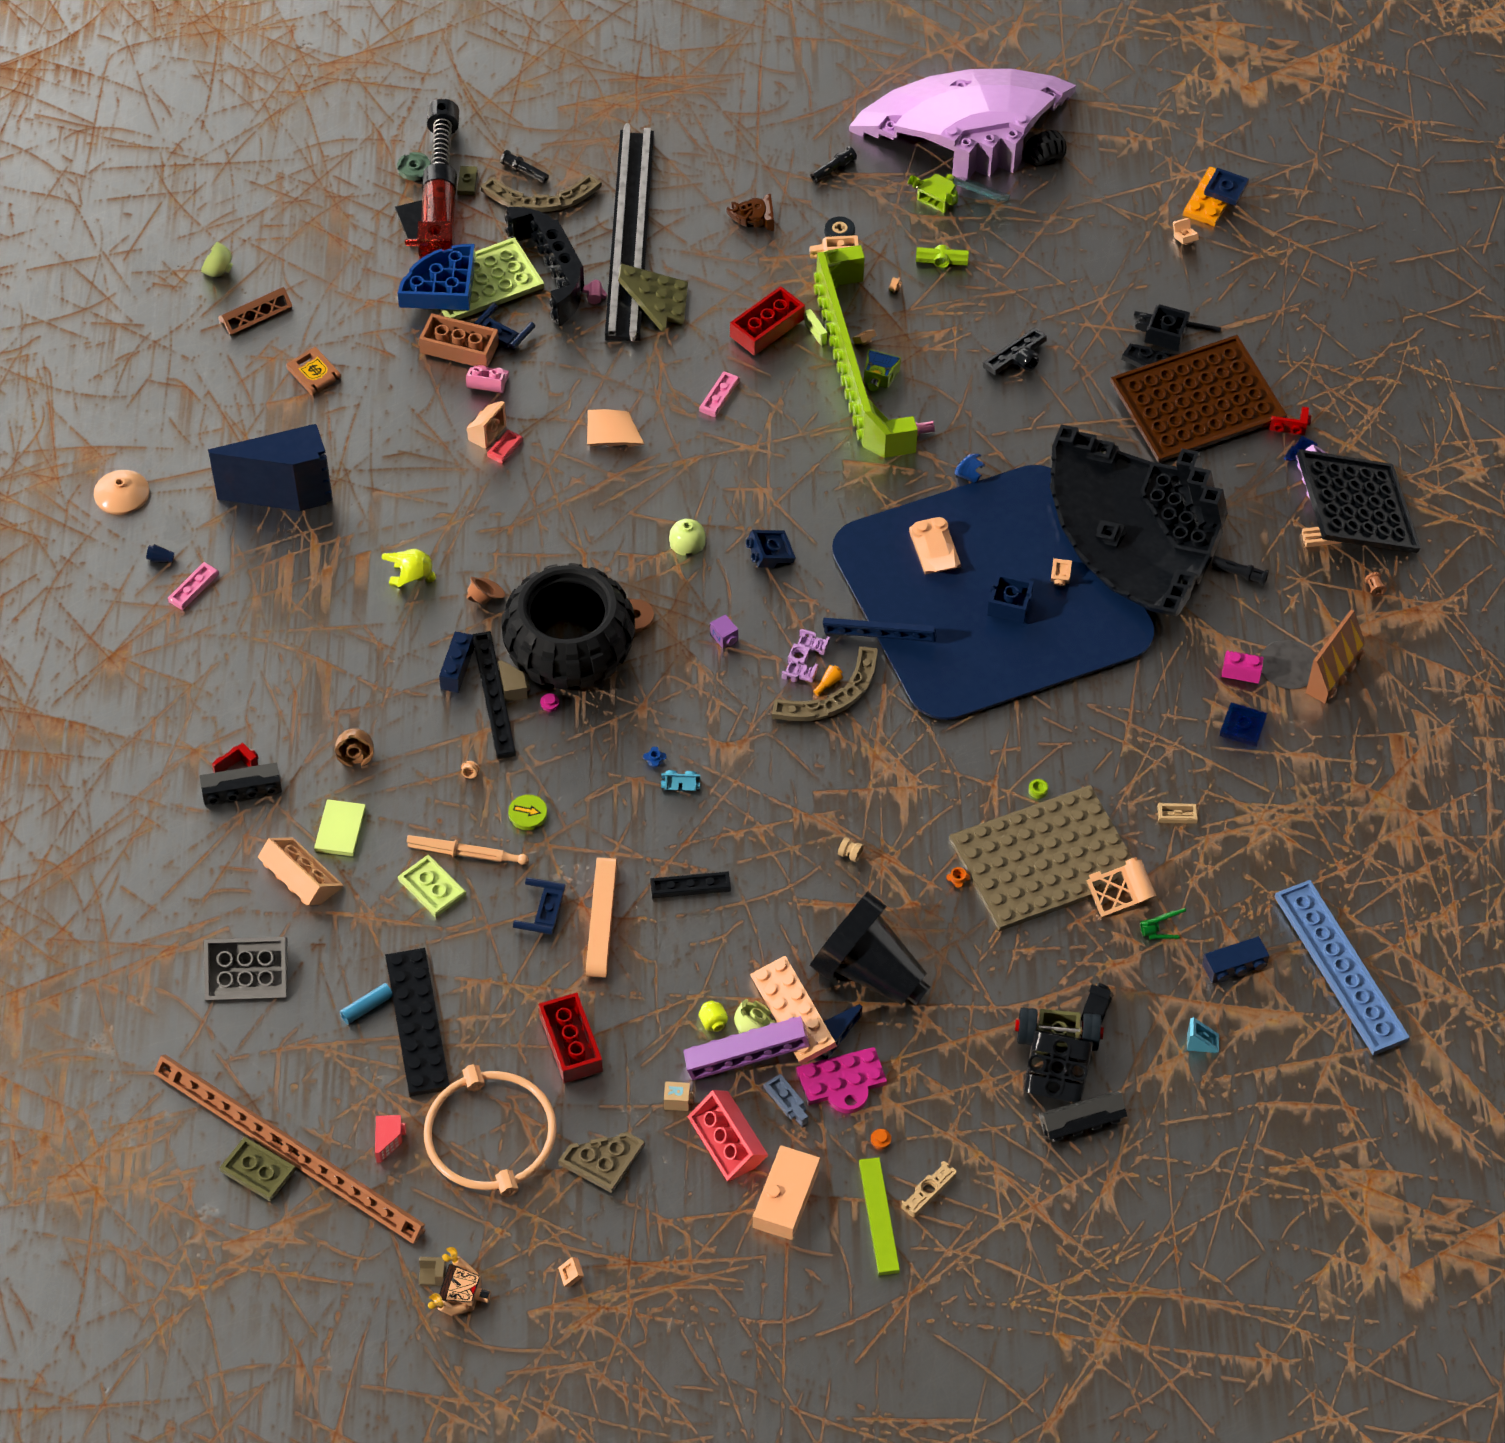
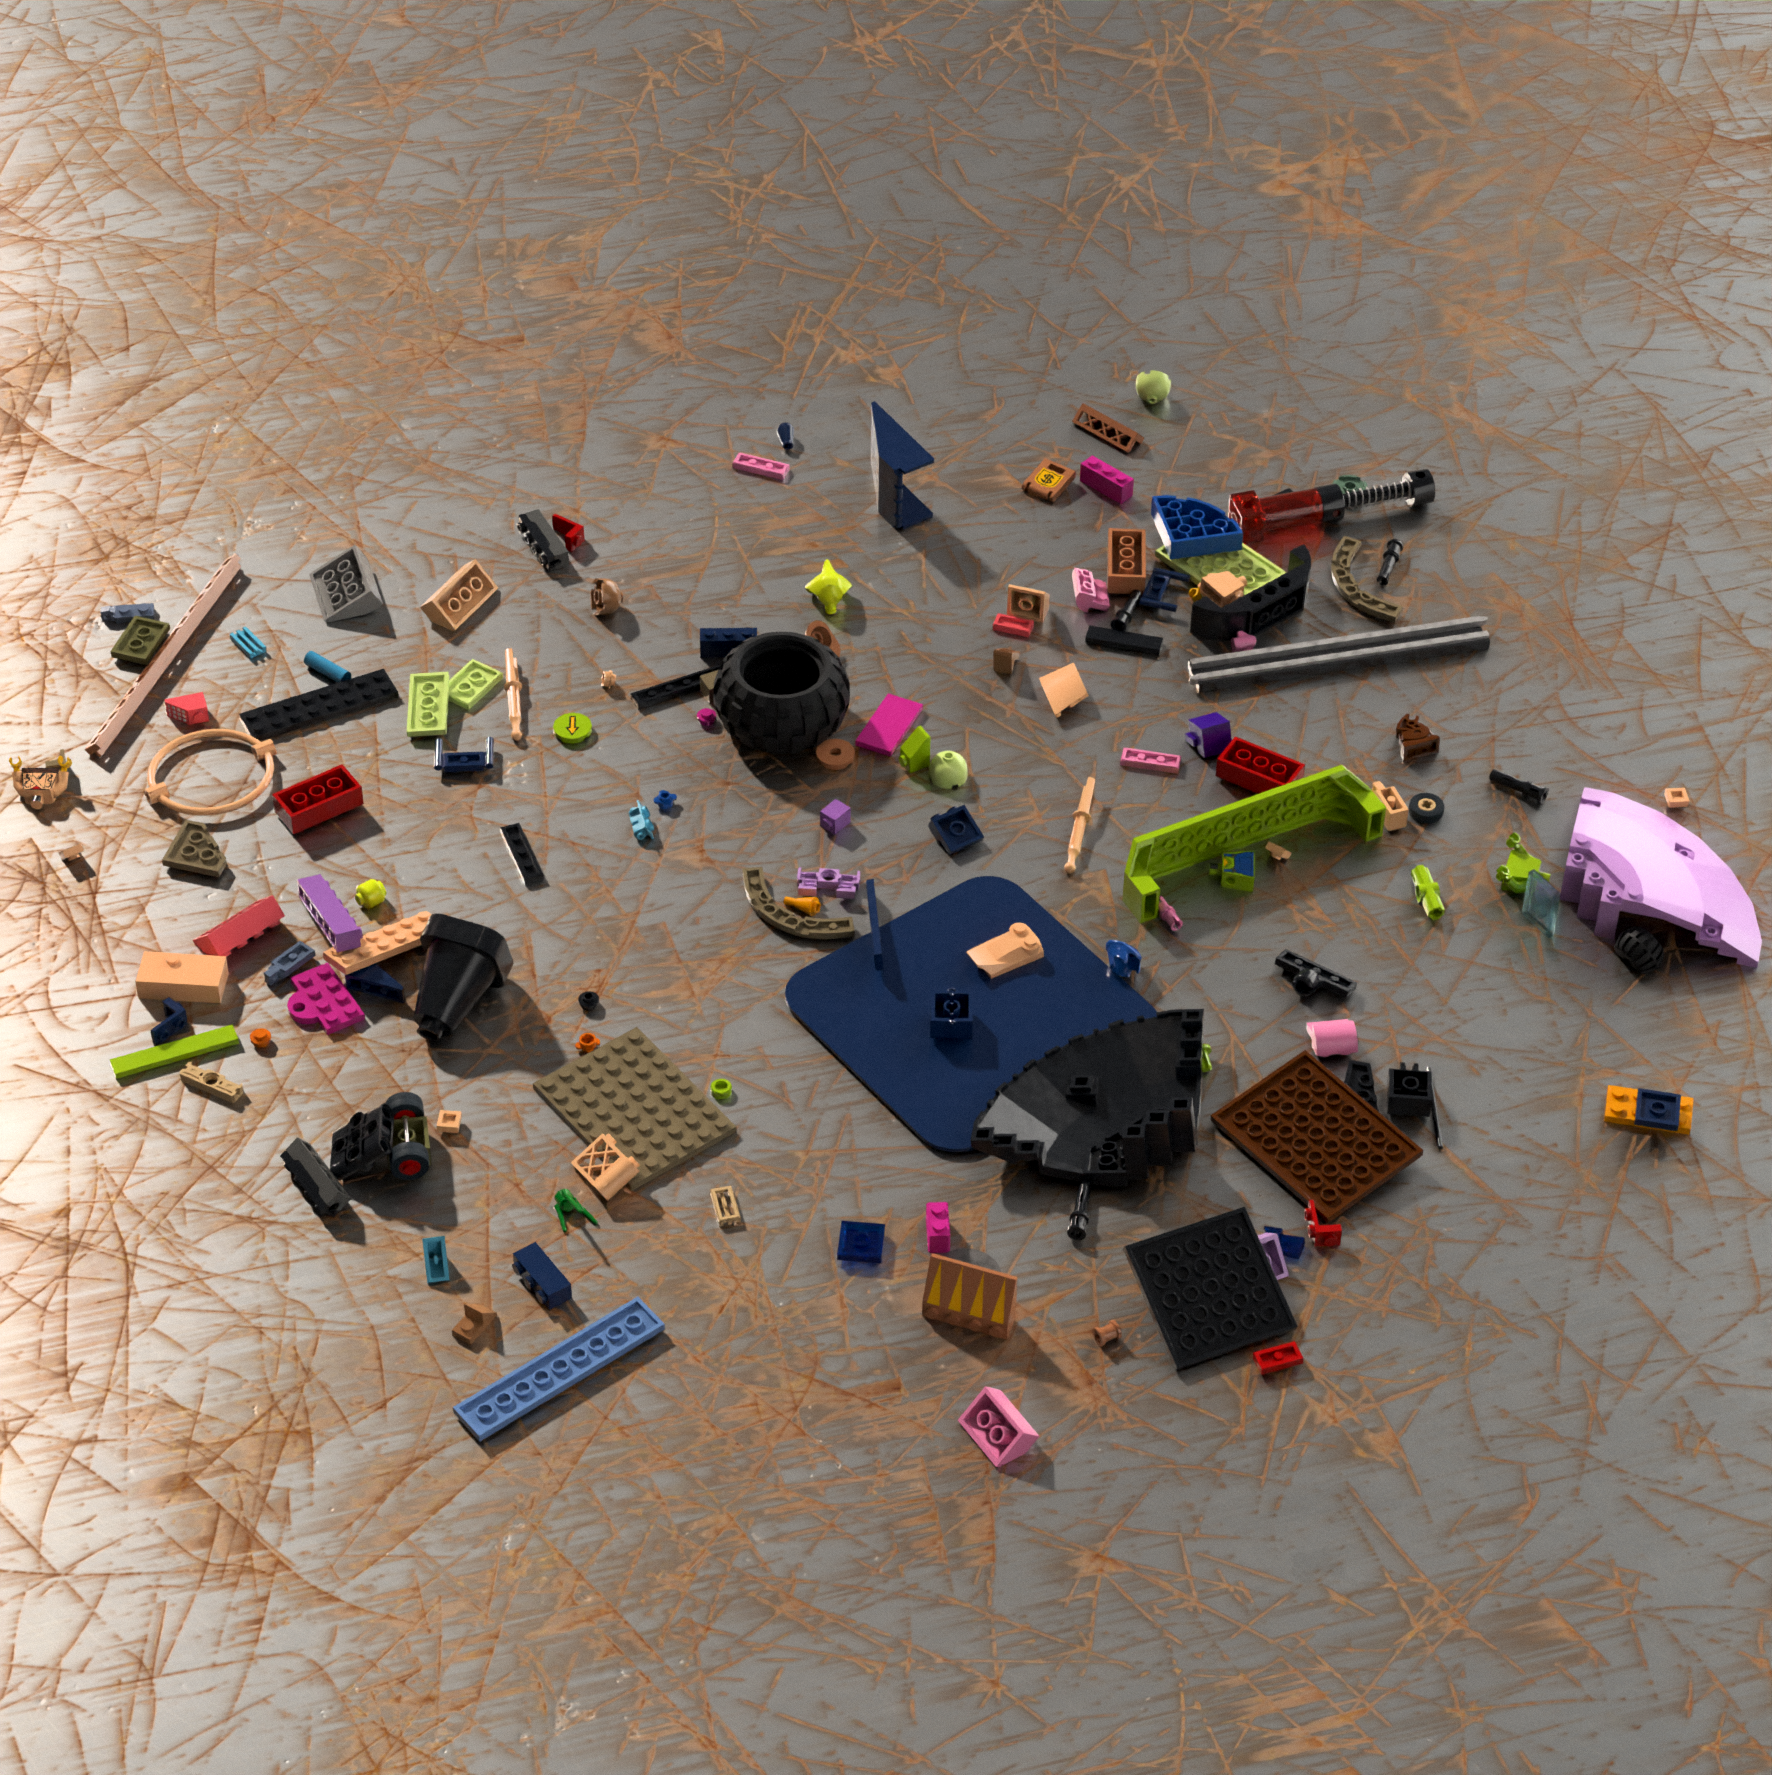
camera: 75 degrees right, 10 degrees down
light nougat dish [94,470,149,515] -> none
yellowish green tile [314,799,366,857] -> none
olive plate [457,166,478,196] -> none
light nougat beam [586,857,617,978] -> none
olive wing [618,263,688,332] -> none
tan brick [664,1081,694,1111] -> none
yellowish green cylinder [734,999,776,1034] -> none
tan wheel [838,837,864,863] -> none
light nougat plate [888,277,902,294] -> none
light nougat bracket [1051,558,1072,586] -> none
black pin [1081,983,1114,1025] -> none
light nougat bracket [1173,218,1199,245] -> none
none -> sand blue hinge [100,603,154,624]
none -> dark blue bracket [151,997,188,1046]
none -> medium azure tile [230,626,266,659]
none -> yellowish green plate [407,672,449,737]
none -> light nougat plate [437,1110,462,1133]
none -> medium nougat slope [452,1303,497,1345]
none -> black plate [578,991,599,1011]
none -> dark pink tile [855,693,923,757]
none -> lime slope [899,726,931,774]
none -> bright pink slope [958,1386,1040,1468]
none -> medium nougat slope [993,648,1020,675]
none -> light nougat piece [1064,777,1095,874]
none -> dark pink brick [1080,455,1134,504]
none -> black tile [1085,625,1163,655]
none -> black pin [1110,590,1142,631]
none -> dark purple plate [1185,712,1232,758]
none -> light nougat torso [1189,571,1247,608]
none -> red plate [1253,1341,1304,1375]
none -> bright pink brick [1307,1019,1358,1057]
none -> light nougat plate [1664,788,1689,808]

